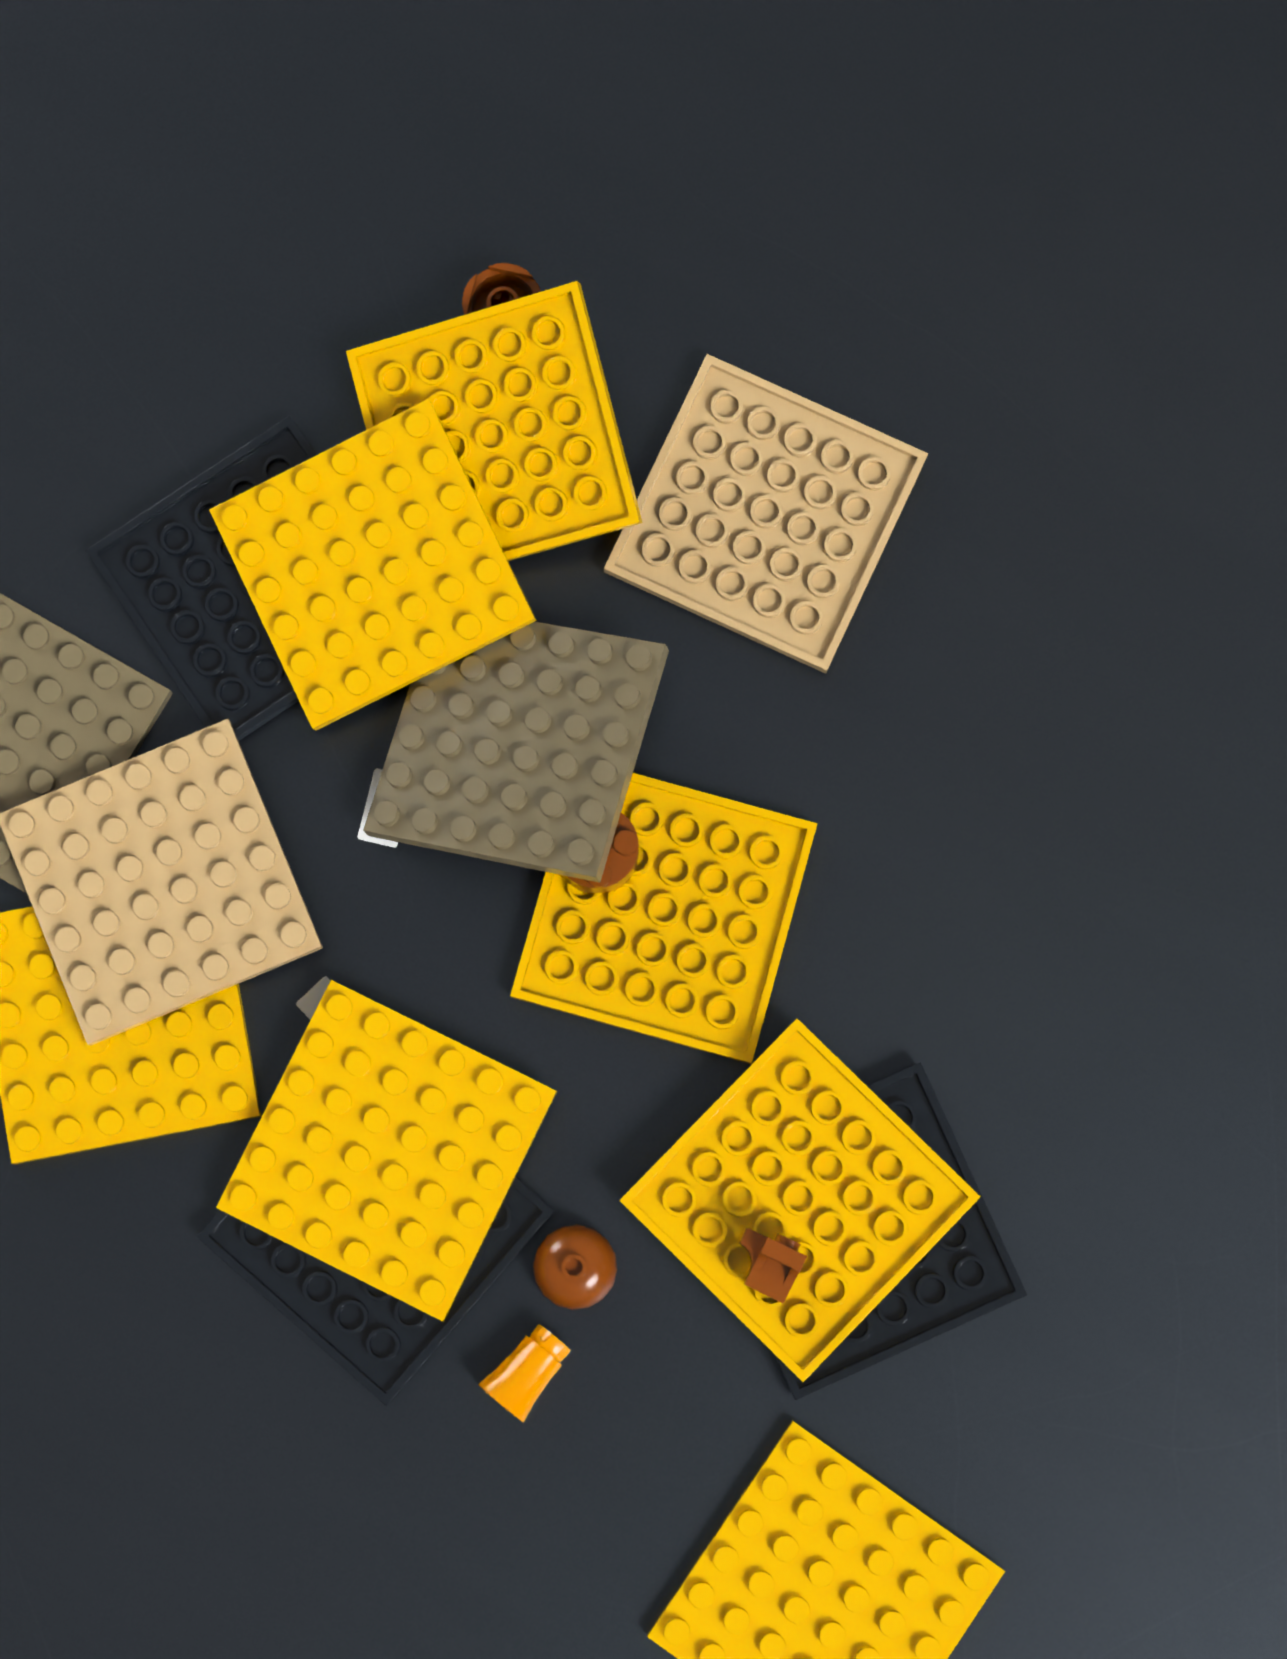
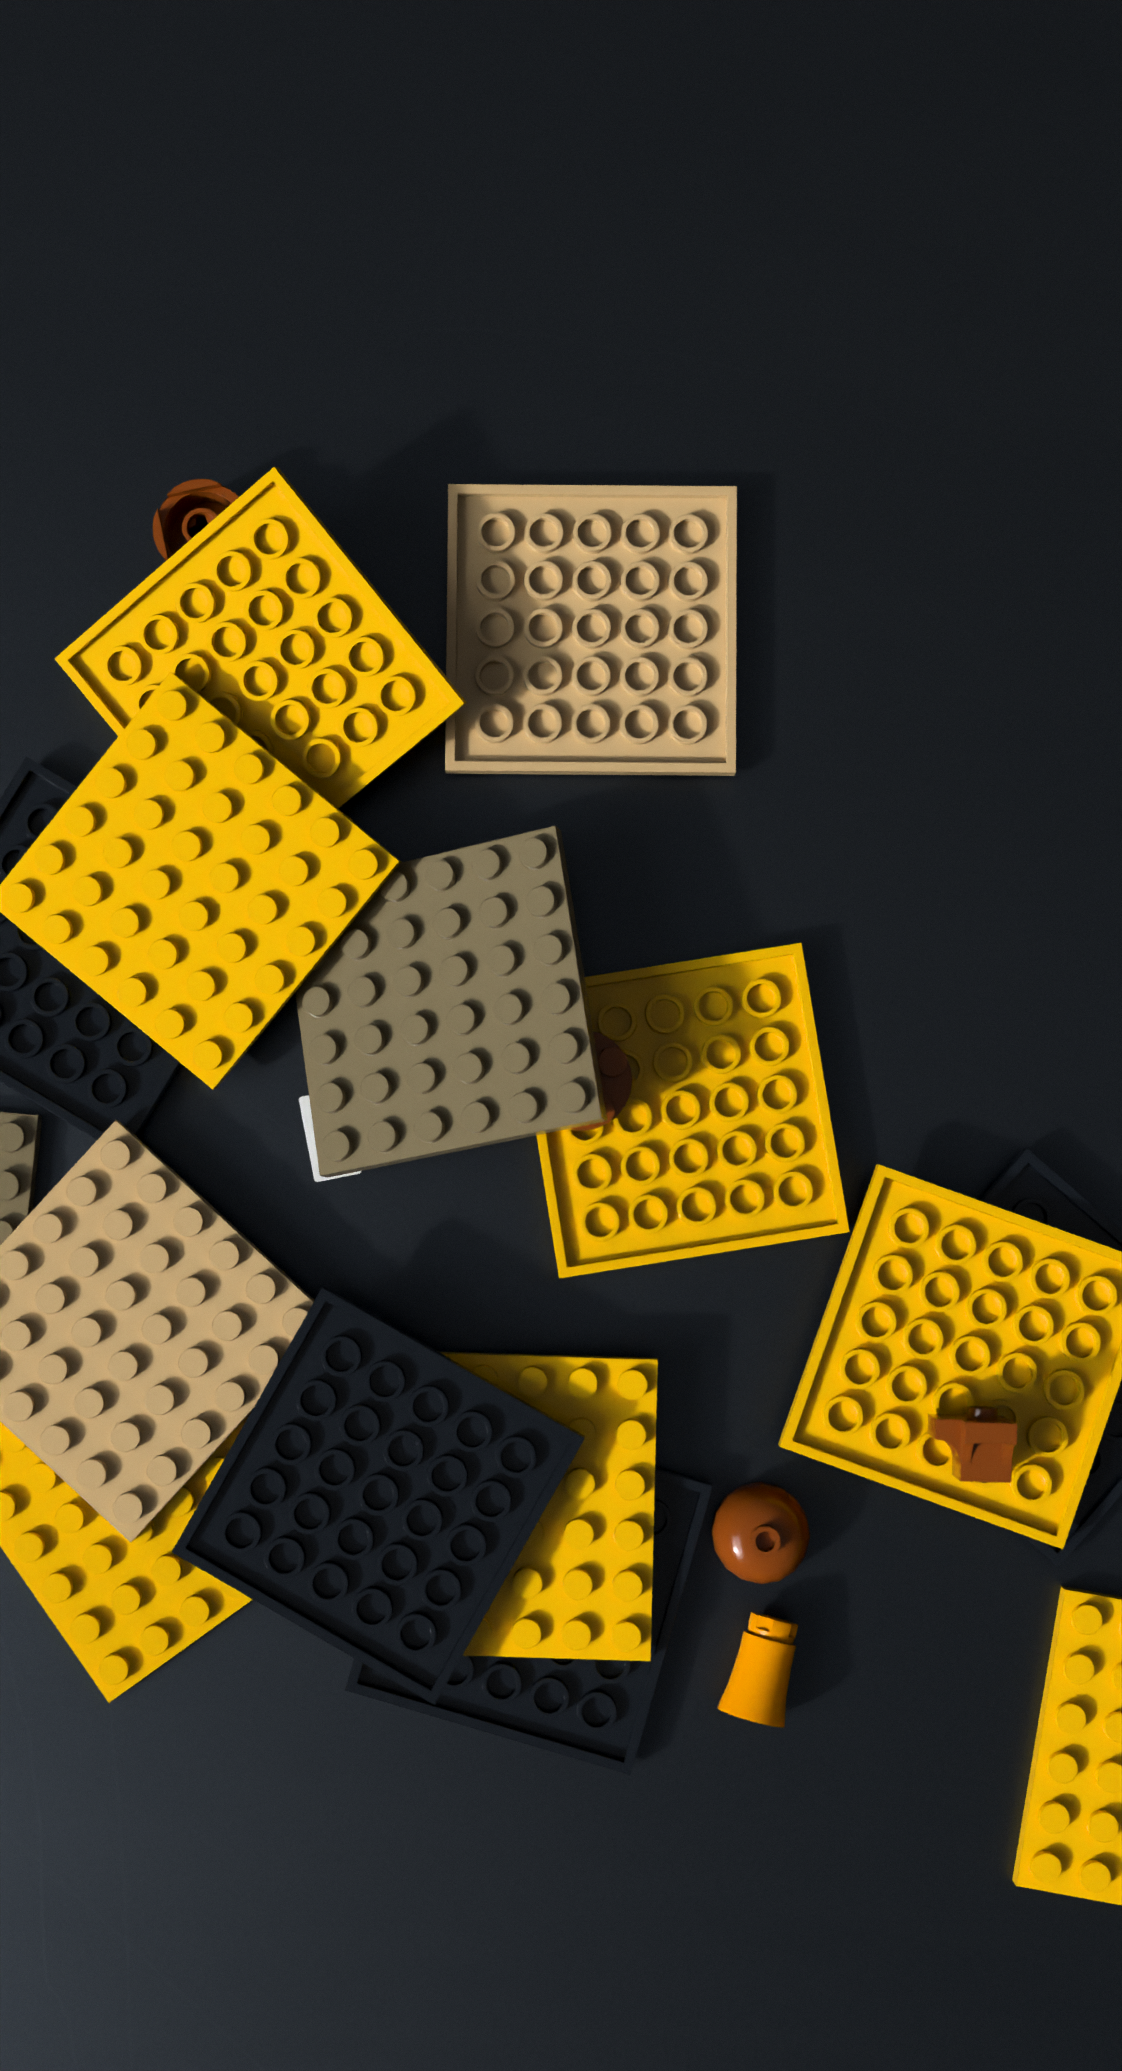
camera: 25 degrees left, 5 degrees up
none -> black plate [172,1286,585,1705]

